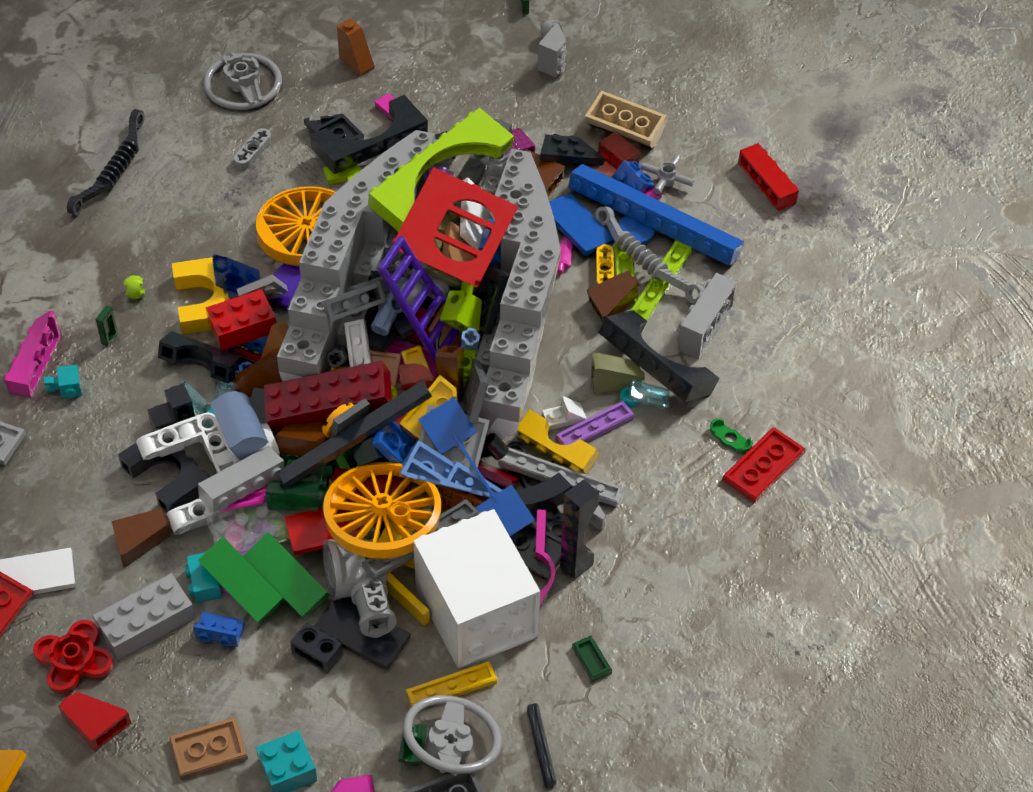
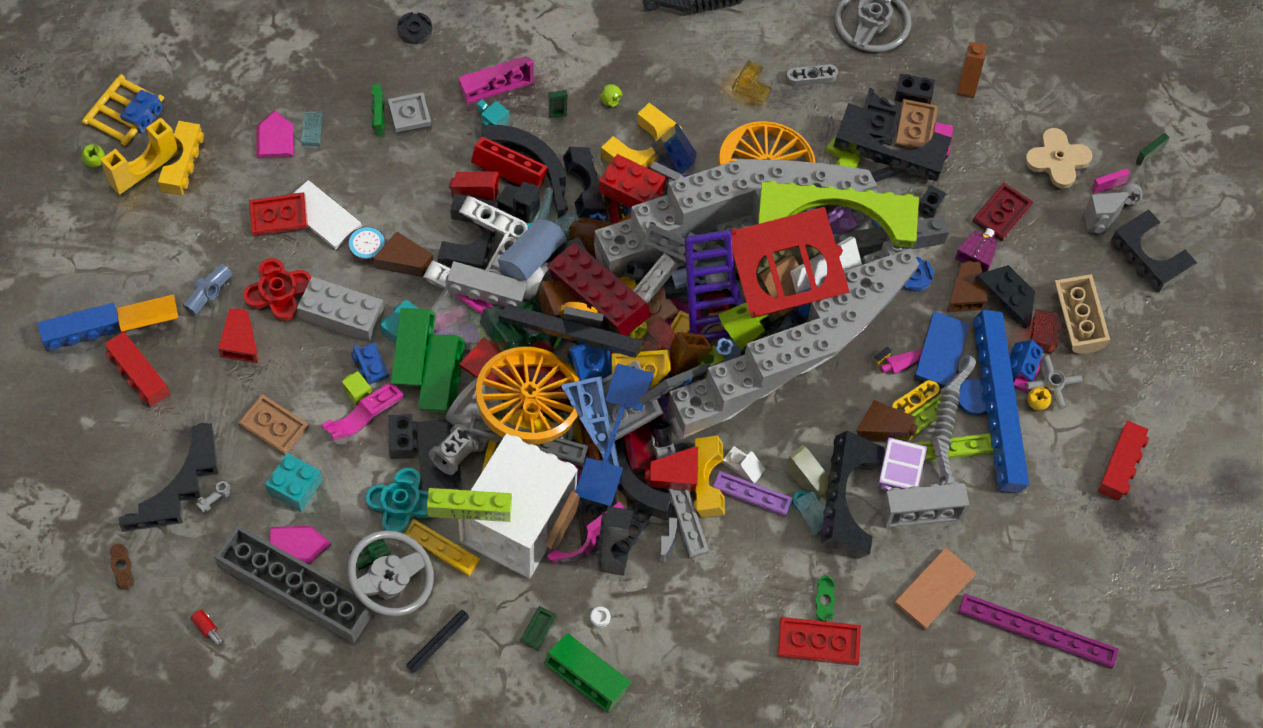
camera: 50 degrees right, 10 degrees up
none -> sand blue piece [183,264,232,316]
none -> dark pink piece [321,382,403,441]
none -> lime brick [342,371,372,407]
none -> piece [348,227,386,260]
none -> teal plant [366,468,429,533]
none -> lime brick [427,488,512,522]
none -> red slope [449,172,499,201]
none -> red brick [471,136,548,188]
none -> black arch [482,125,568,220]
none -> green brick [544,633,631,713]
none -> white tile [590,607,610,628]
none -> red slope [644,447,698,491]
none -> clear yellow brick [732,60,772,105]
none -> lavender brick [876,438,927,492]
none -> black brick [894,73,935,104]
none -> medium nougat tile [894,99,938,150]
none -> nougat tile [894,548,976,630]
none -> magenta tile [958,593,1119,669]
none -> dark red tile [972,182,1034,241]
none -> tan plant [1025,128,1092,188]
none -> yellow piece [1027,386,1051,411]
none -> dark pink tile [1091,168,1131,194]
none -> black arch [1111,210,1197,293]

